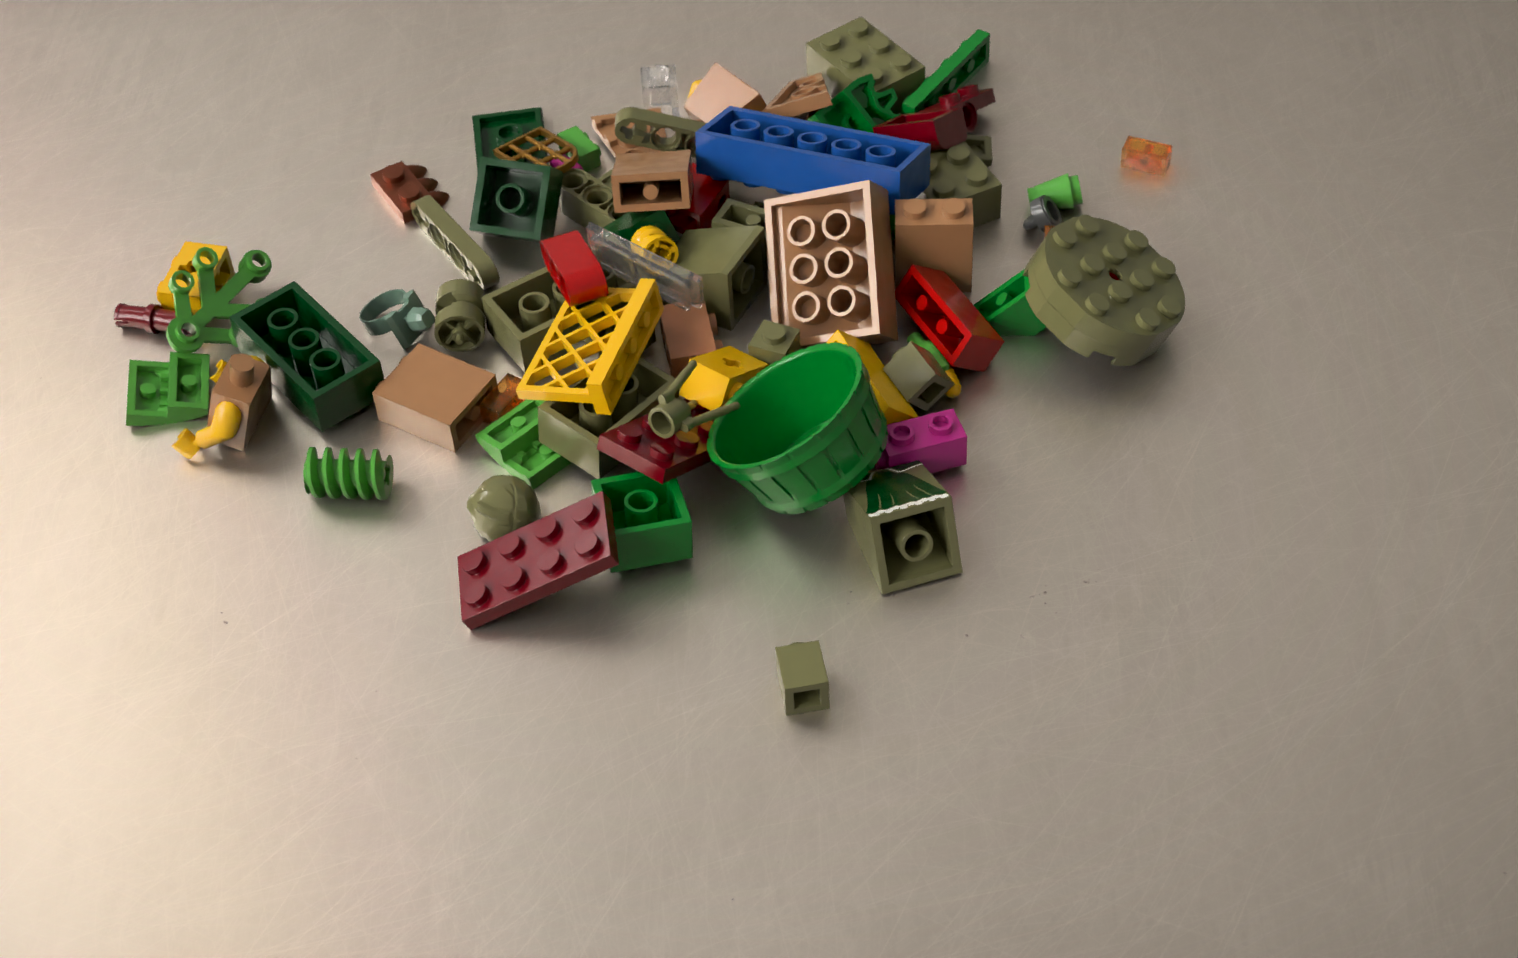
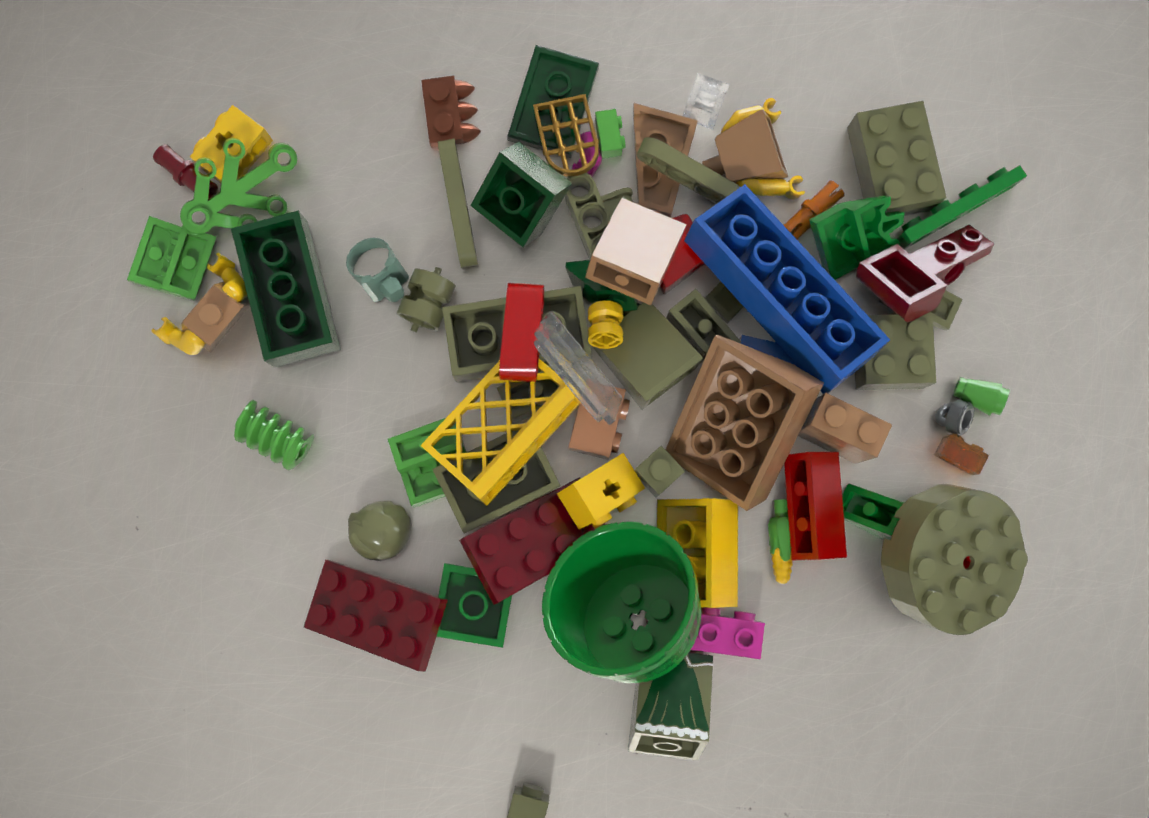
camera: 20 degrees right, 35 degrees up
medium nougat brick [372,343,501,453] -> none
clear orange piece [479,373,526,424] -> none
olive plant [648,360,741,438] -> none
medium nougat wing [762,72,832,119] -> none
olive brick [882,341,955,411] -> none
clear orange piece [1120,136,1172,177] -> none

